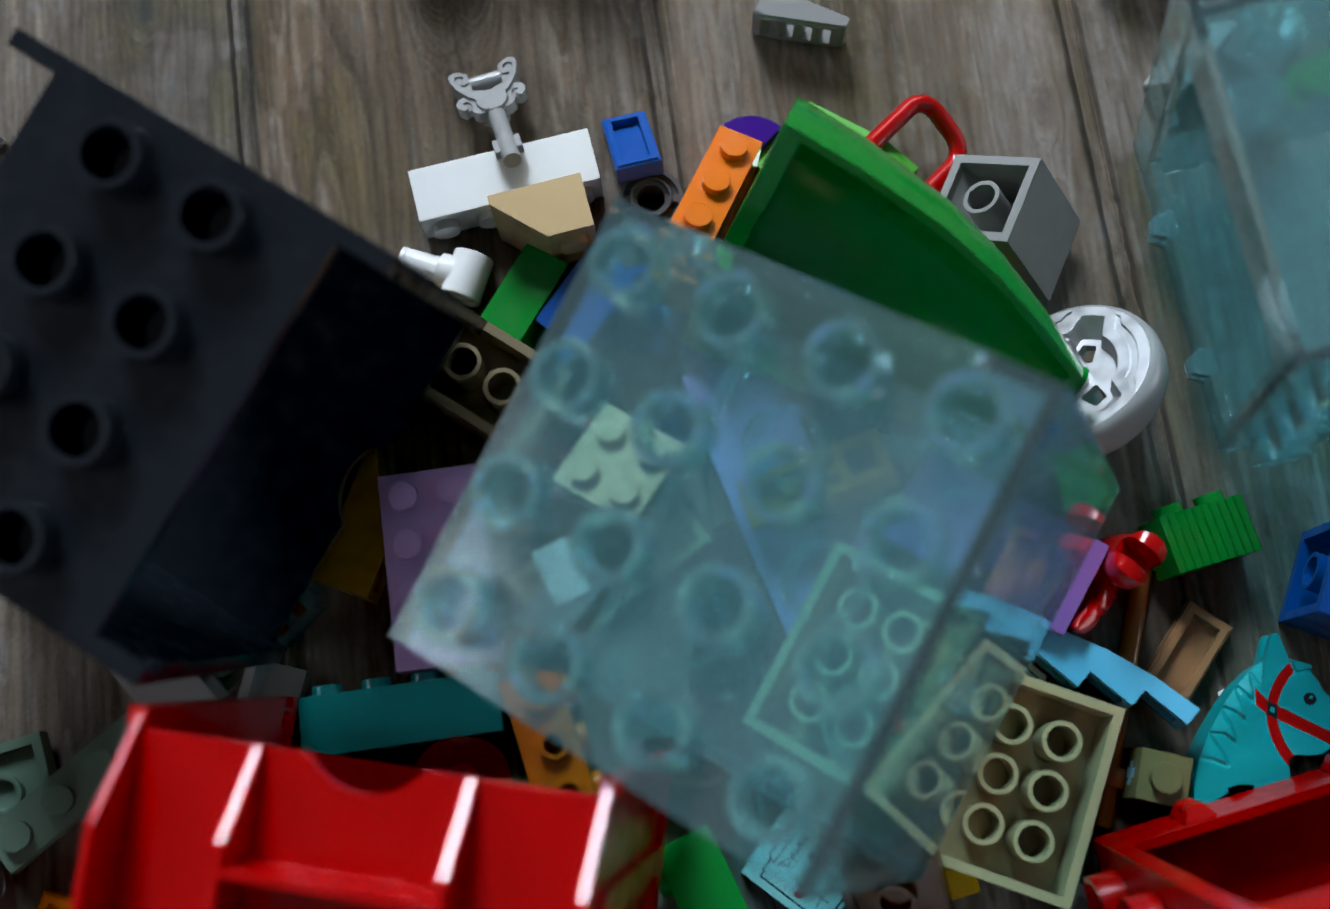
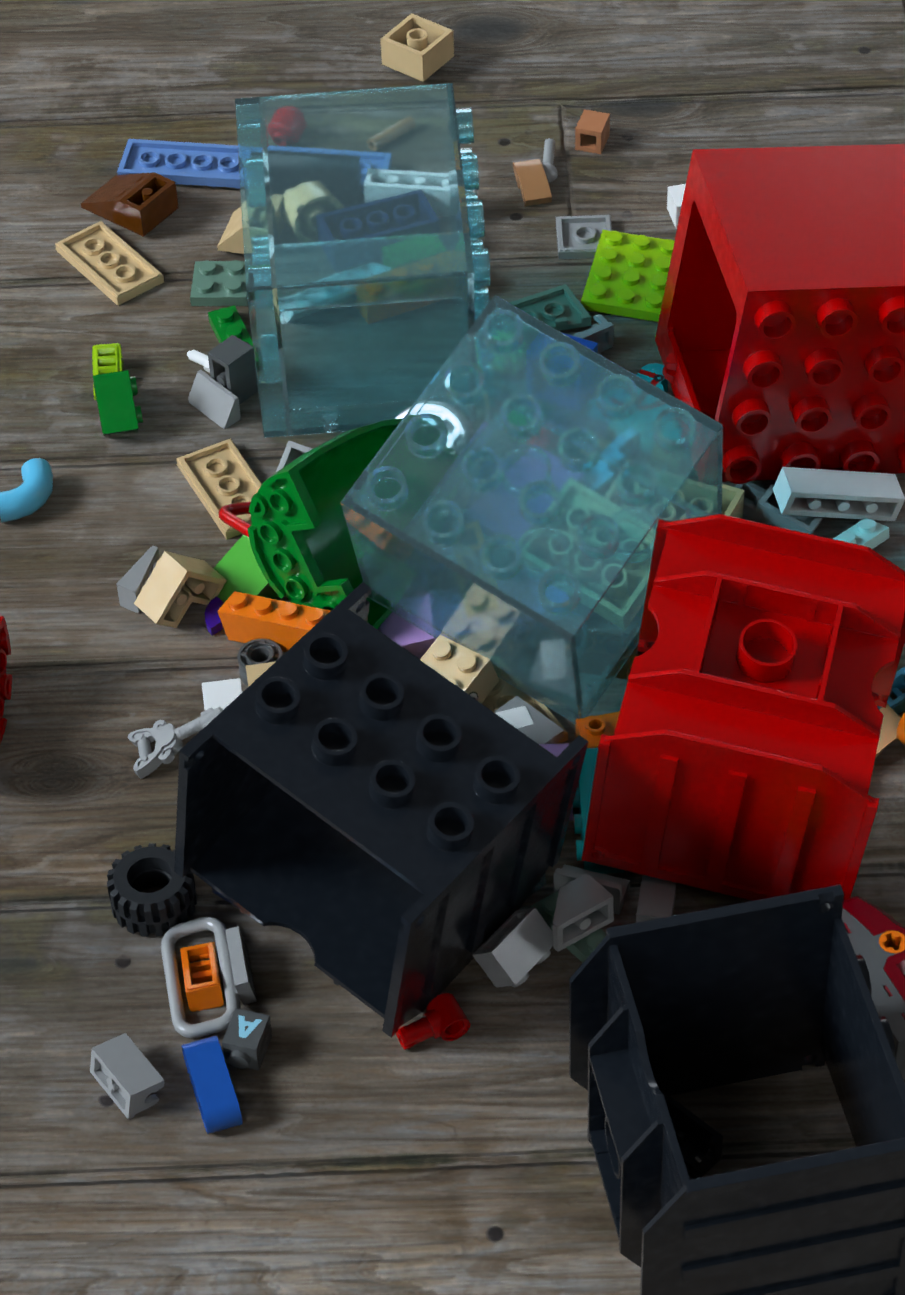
camera: 85 degrees left, 30 degrees down
blue tile [601,111,664,183] -> none
none -> black tyre [107,843,197,937]
none -> tan brick [134,551,227,628]
none -> tan tile [176,438,262,540]

